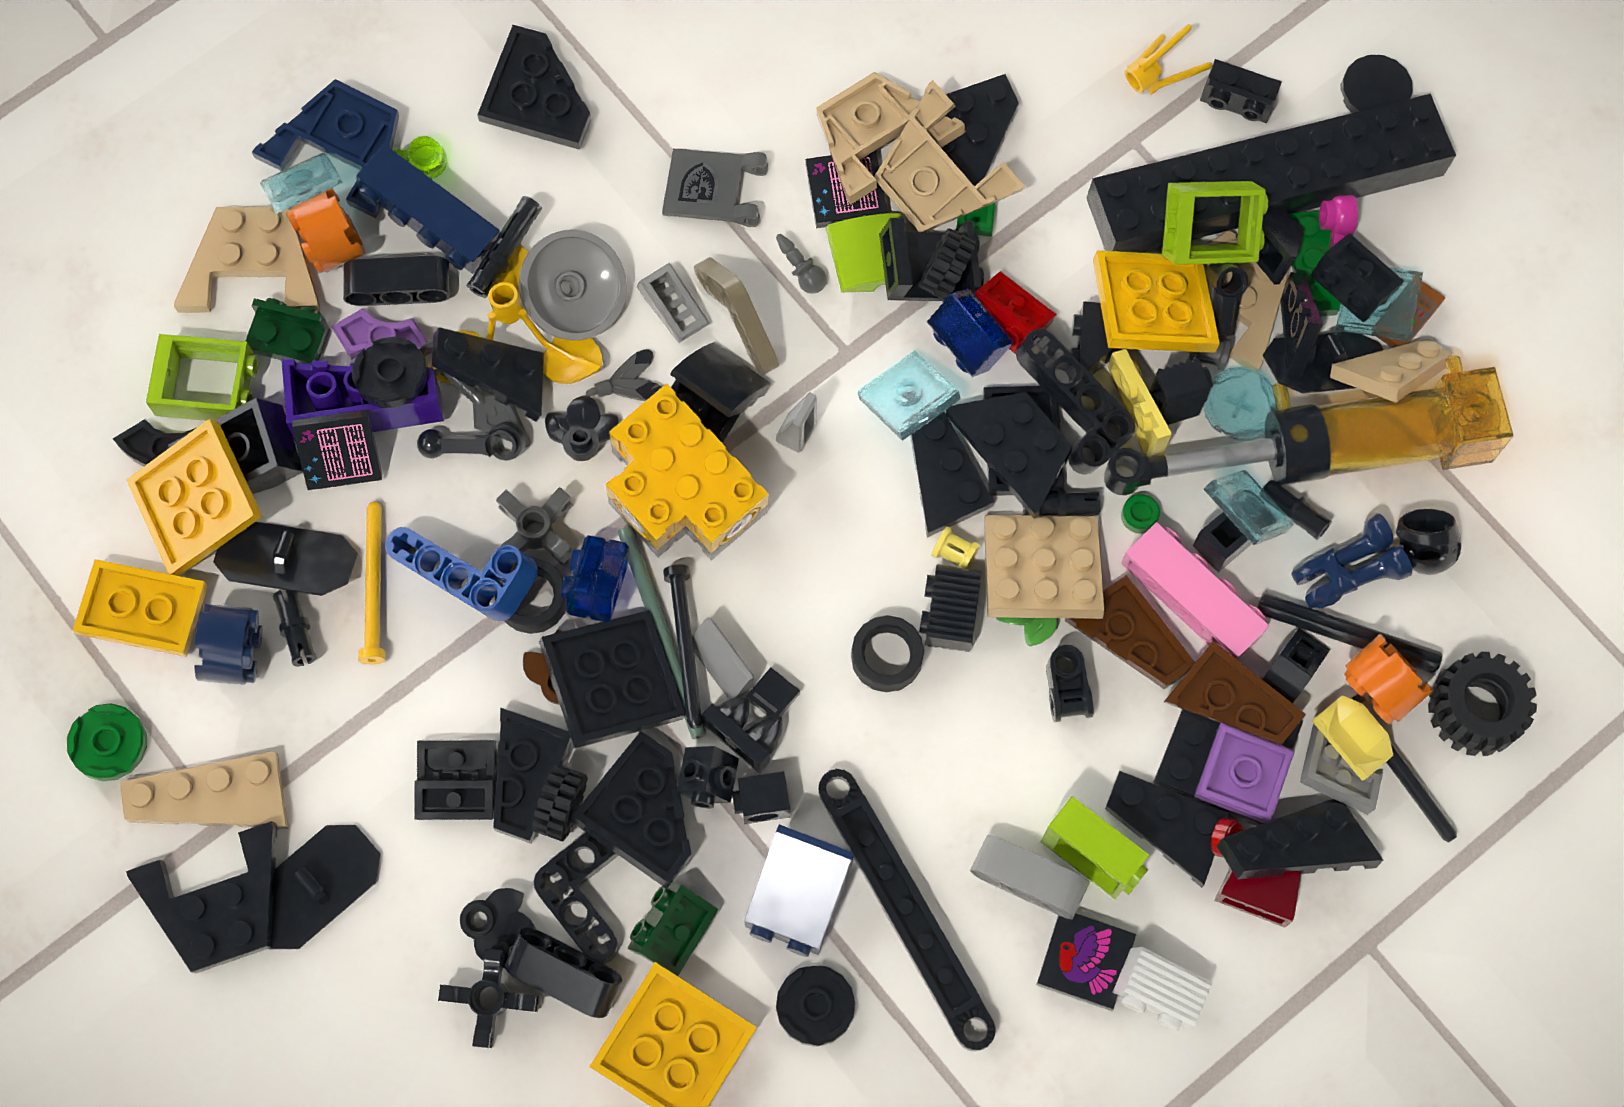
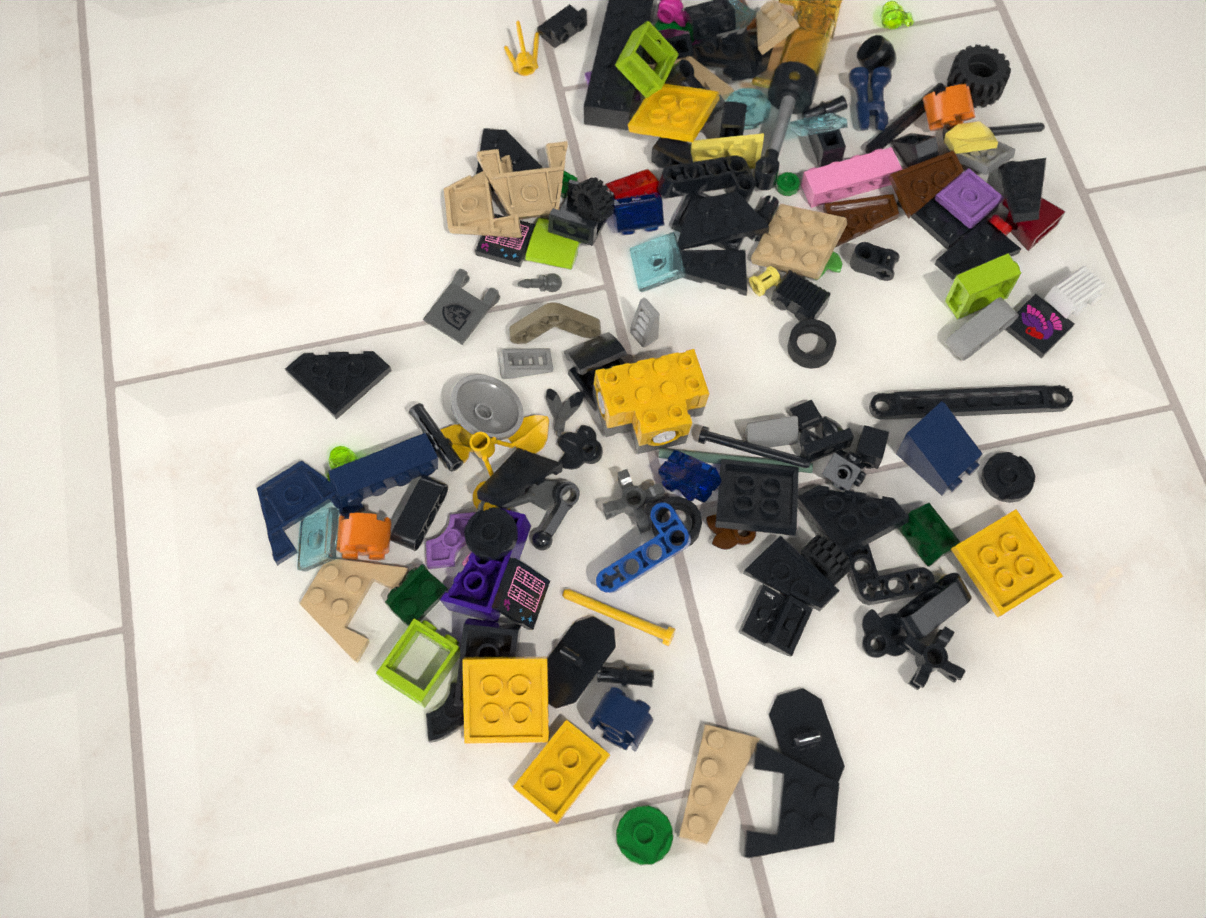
camera: 60 degrees left, 5 degrees down
none -> clear neon green piece [880,1,914,30]

